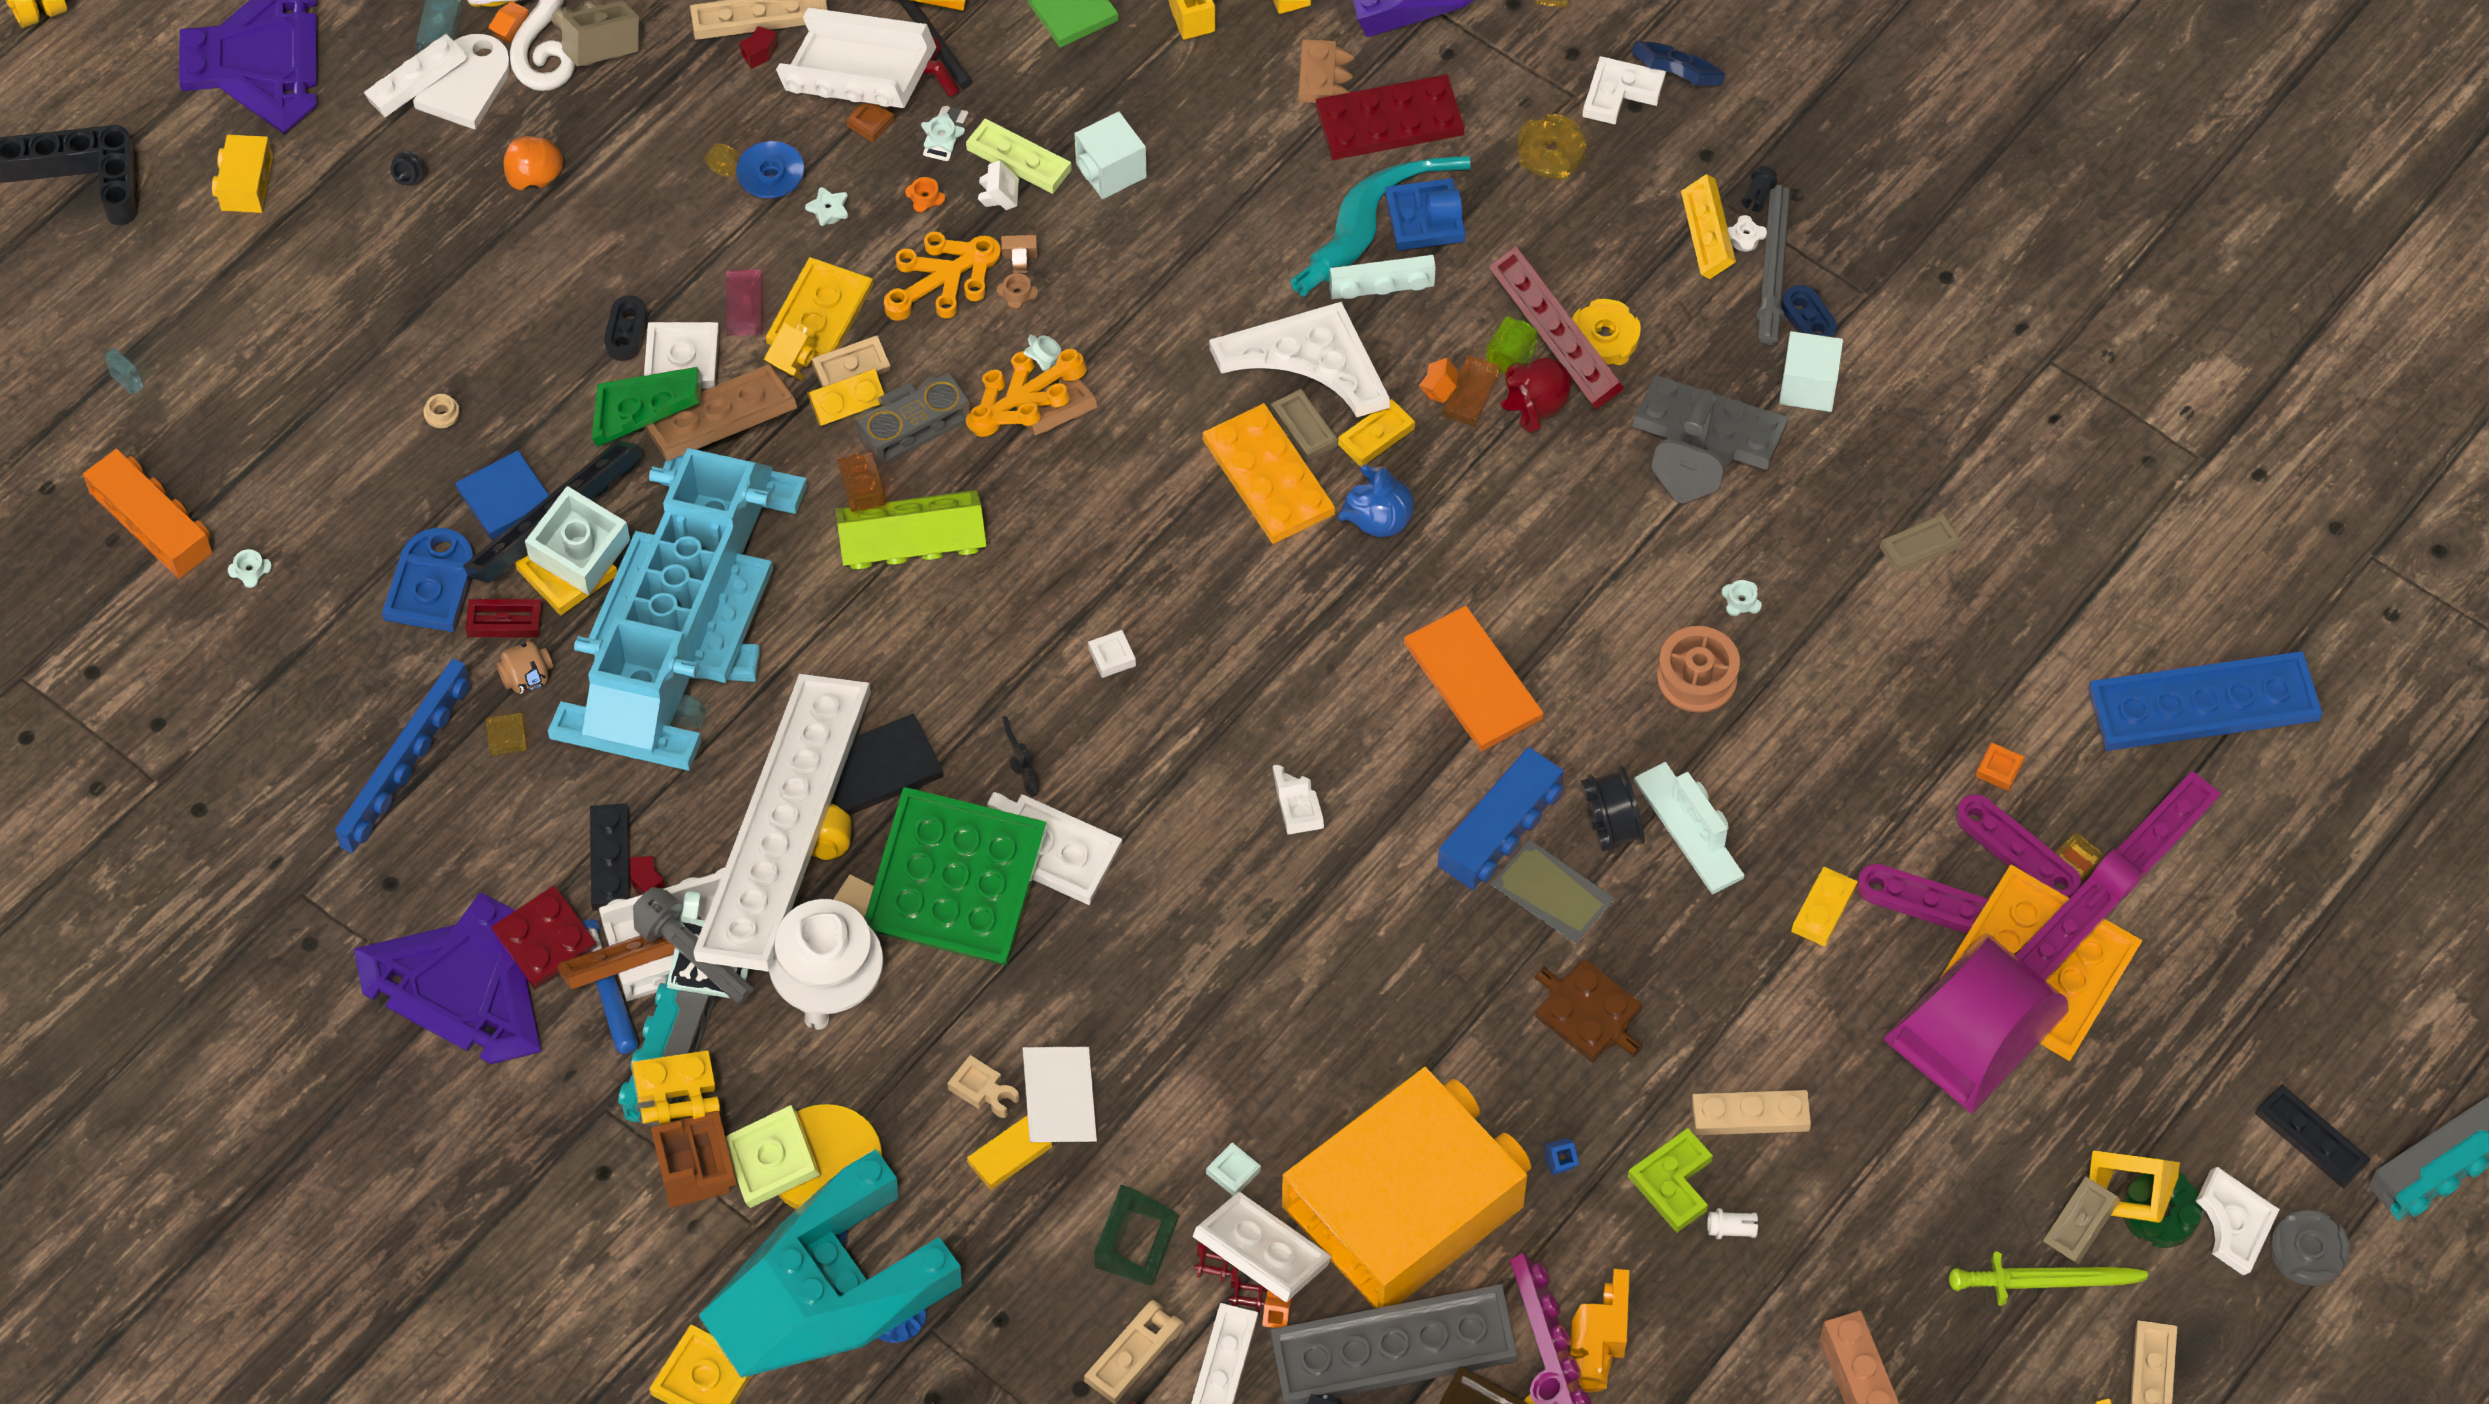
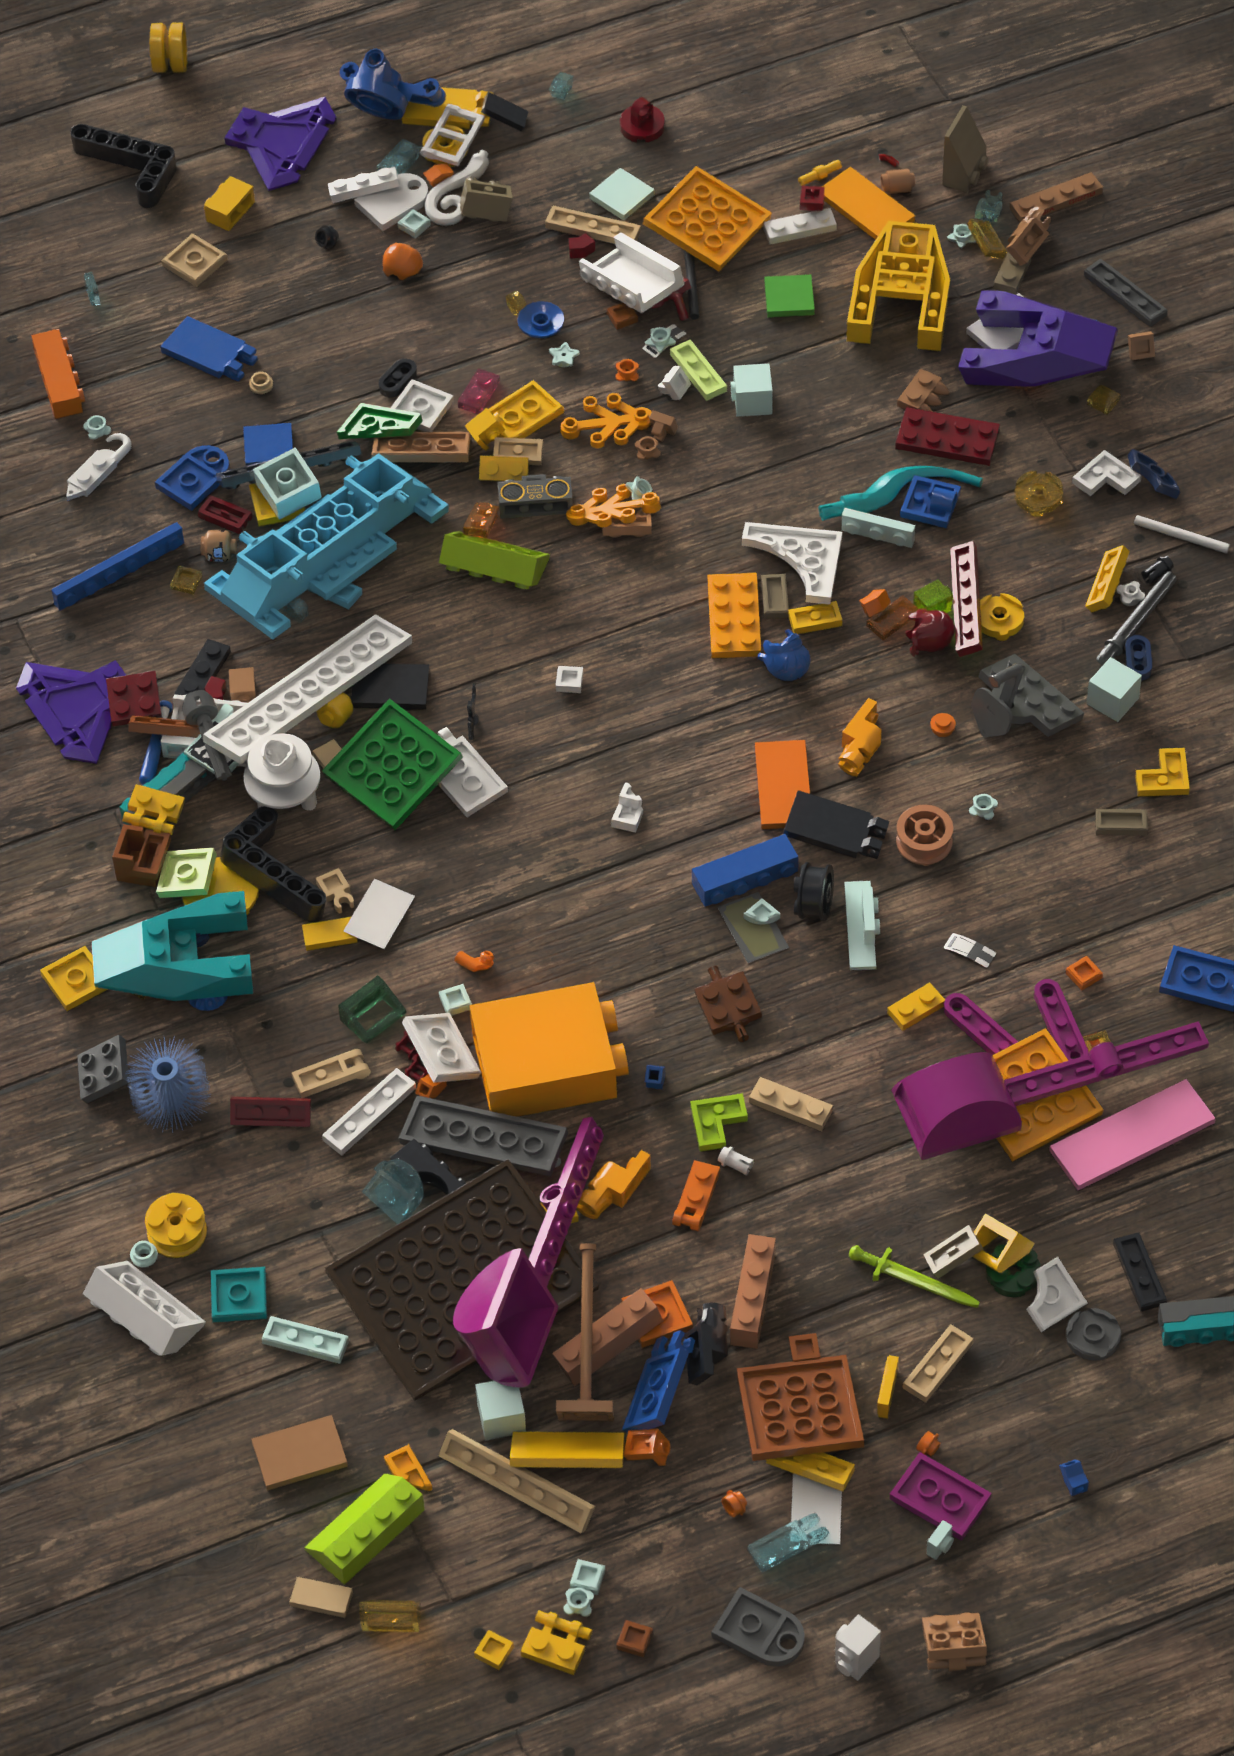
camera: 30 degrees right, 5 degrees down
none -> white plate [66,433,132,500]
none -> blue tile [160,316,258,381]
none -> tan tile [161,233,228,287]
none -> black beam [220,806,327,923]
none -> medium nougat brick [229,667,257,703]
none -> light aqua tile [398,209,431,239]
none -> orange arm [454,951,494,972]
none -> orange plate [672,1160,720,1231]
none -> light aqua tile [744,898,780,925]
none -> black tile [783,790,890,859]
none -> light orange plate [838,698,881,777]
none -> orange plate [930,713,956,737]
none -> sticker [944,933,996,968]
none -> bright pink tile [1049,1079,1215,1190]
none -> white bar [1134,515,1230,554]
none -> yellow plate [1136,748,1190,796]

